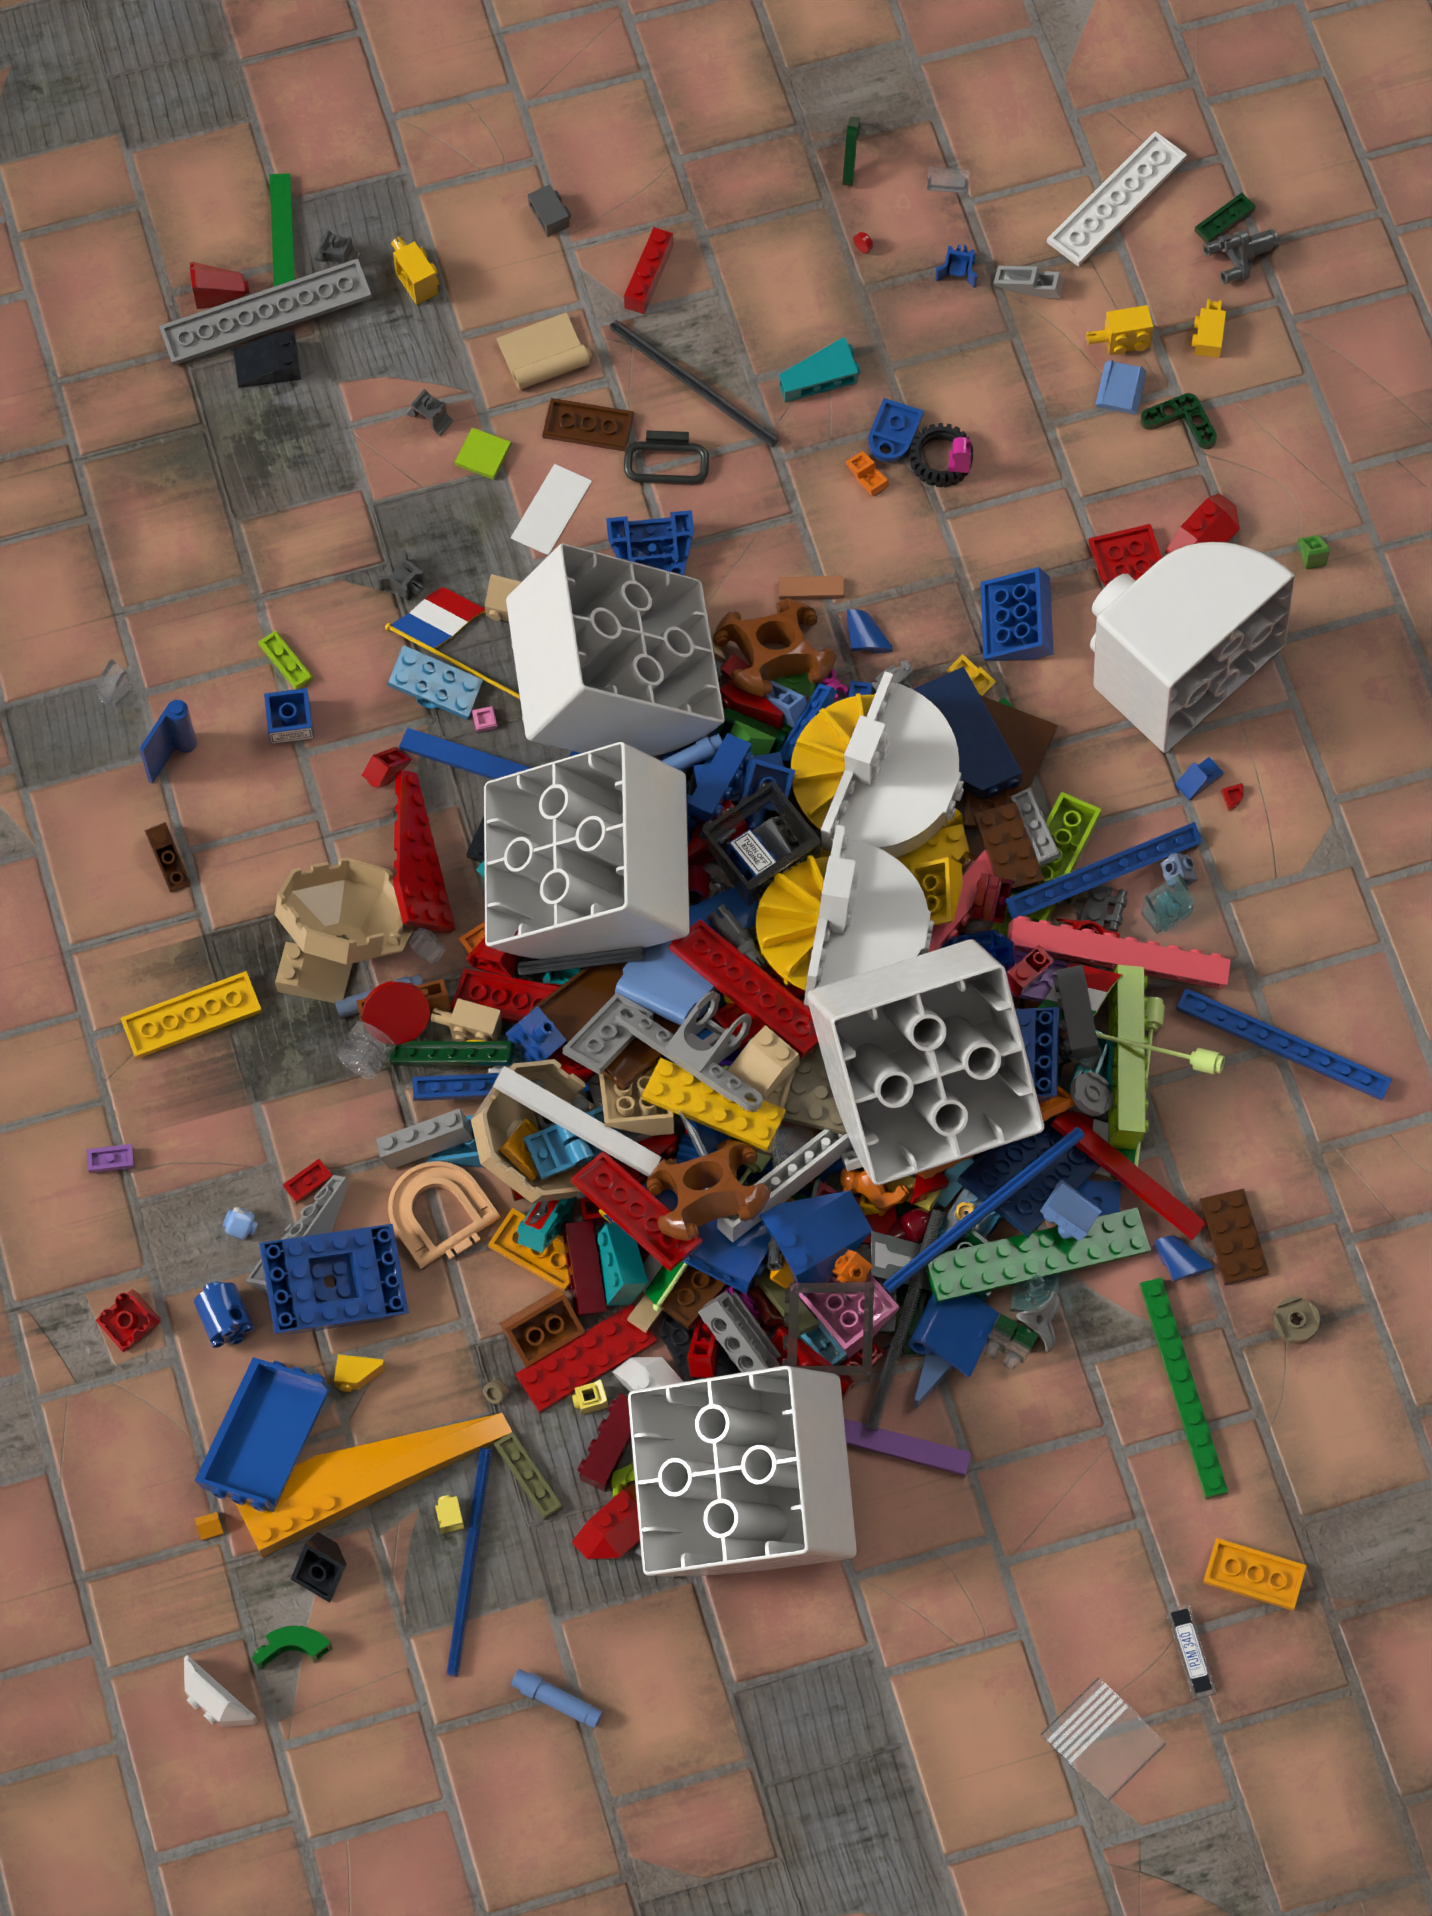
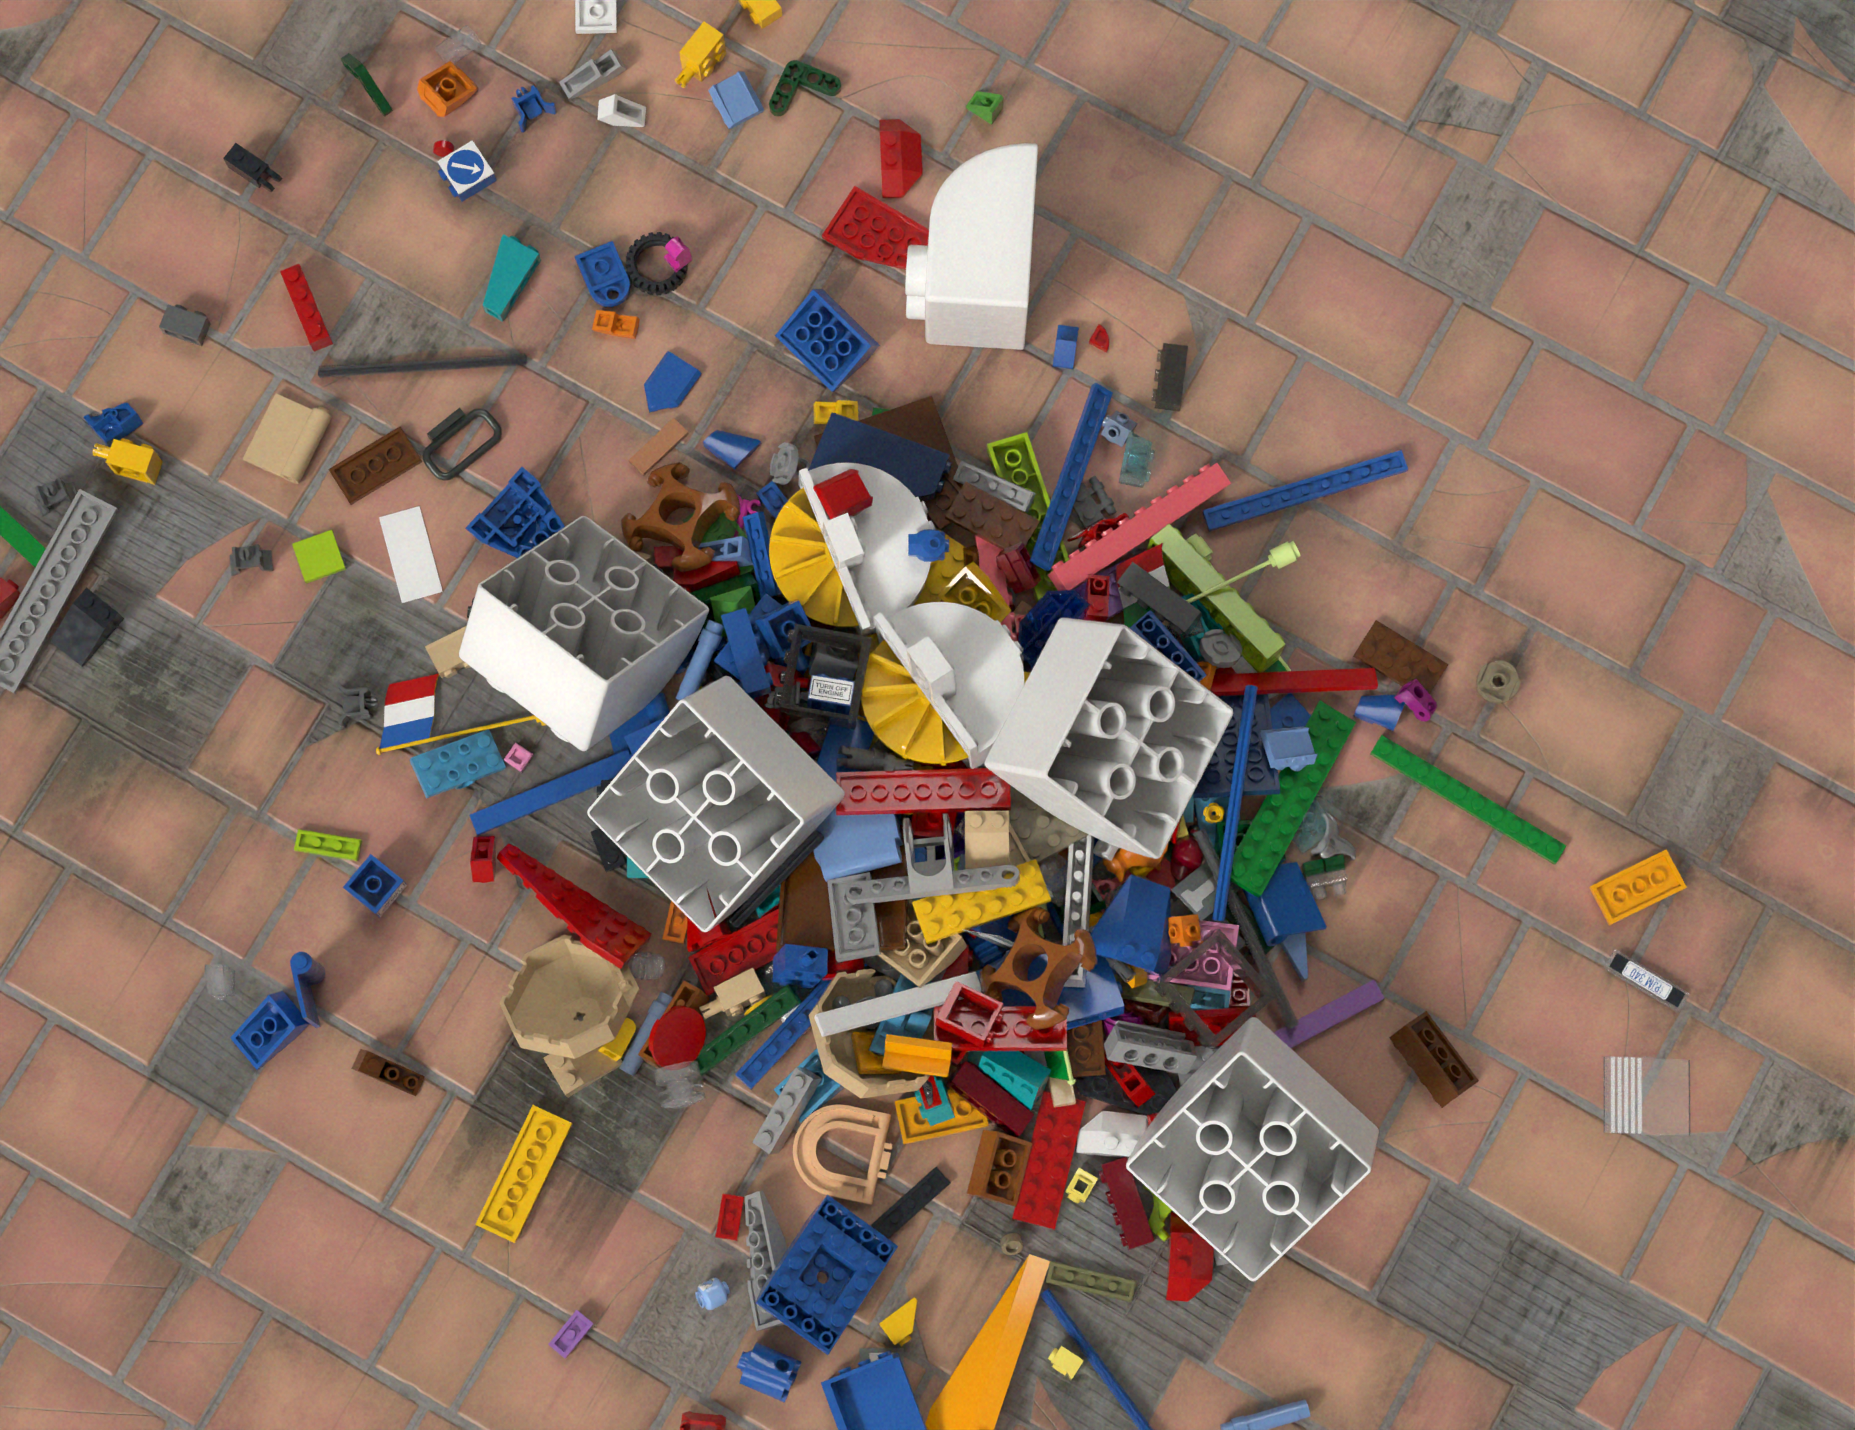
camera: 45 degrees left, 10 degrees up
none -> blue slope [84,402,143,447]
none -> black hinge [223,143,283,193]
none -> blue slope [230,991,310,1070]
none -> orange slope [417,61,478,117]
none -> piece [437,140,496,202]
none -> white slope [597,94,646,127]
none -> yellow leg [598,1018,636,1061]
none -> blue tile [644,351,702,413]
none -> red slope [813,469,873,519]
none -> black tile [871,1167,951,1239]
none -> light orange panel [882,1034,952,1077]
none -> blue hand [908,529,949,562]
none -> red window [935,981,1005,1048]
none -> clear smoke brick [1151,343,1188,411]
none -> reddish brown slope [1389,1011,1479,1108]
none -> magenta leg [1394,679,1438,722]

